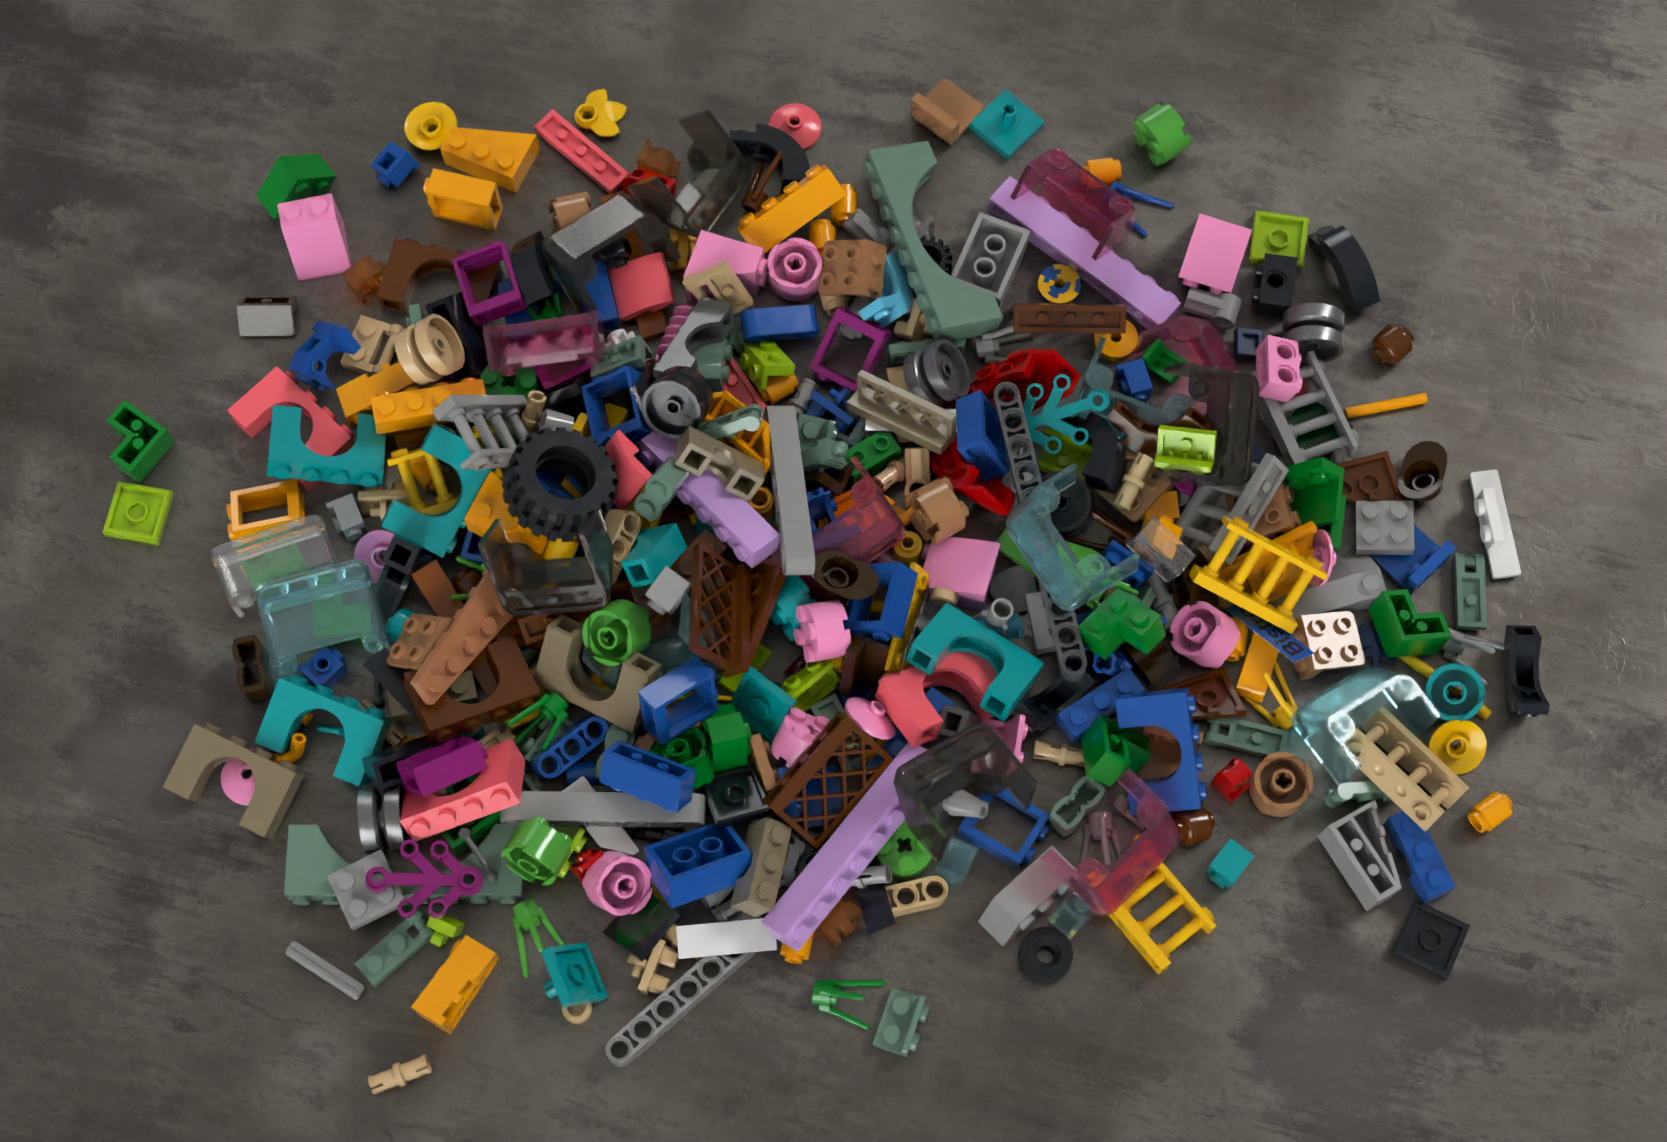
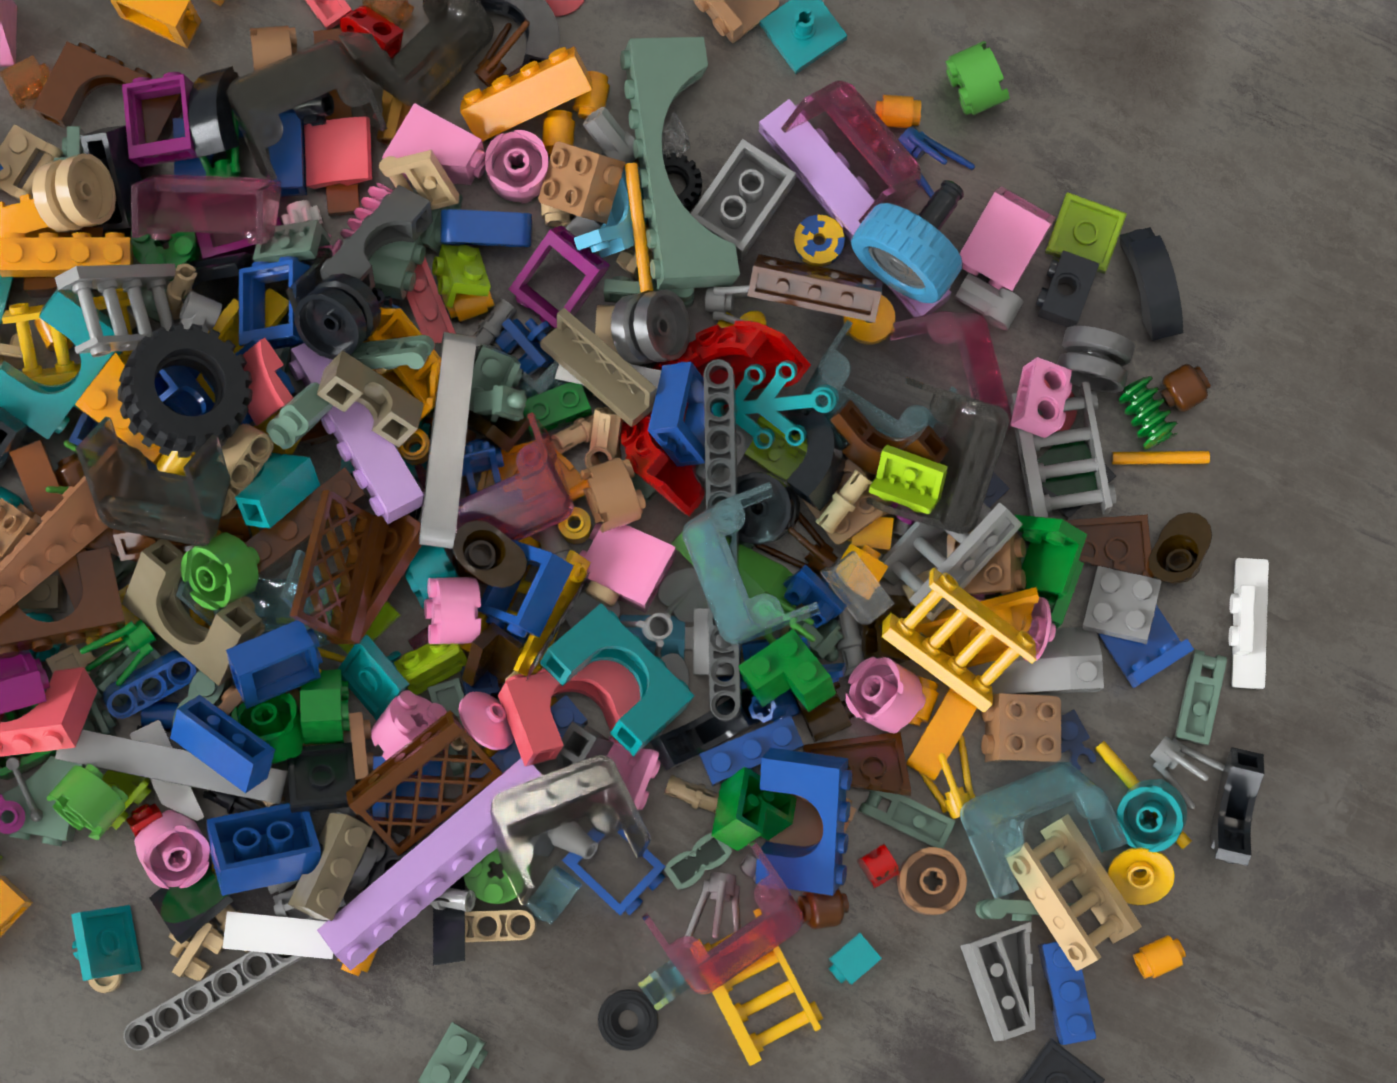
camera: 10 degrees right, 10 degrees up
bright green plant [512,899,565,978] -> none
light grey brick [645,566,691,616] -> none
green plant [812,978,886,1030] -> none
clear orange brick [816,899,861,949] -> none
light grey wedge [978,846,1077,946] -> none
blue brick [1114,358,1153,405] -> none
green bracket [1141,338,1189,386] -> none
blue sticker [1225,604,1314,663] -> none
dark blue plate [1234,328,1282,359] -> none
green brick [1368,589,1452,658] -> none
none -> light orange bar [624,163,653,293]
none -> dark azure wheel [851,180,964,303]
none -> green piece [1118,376,1178,449]

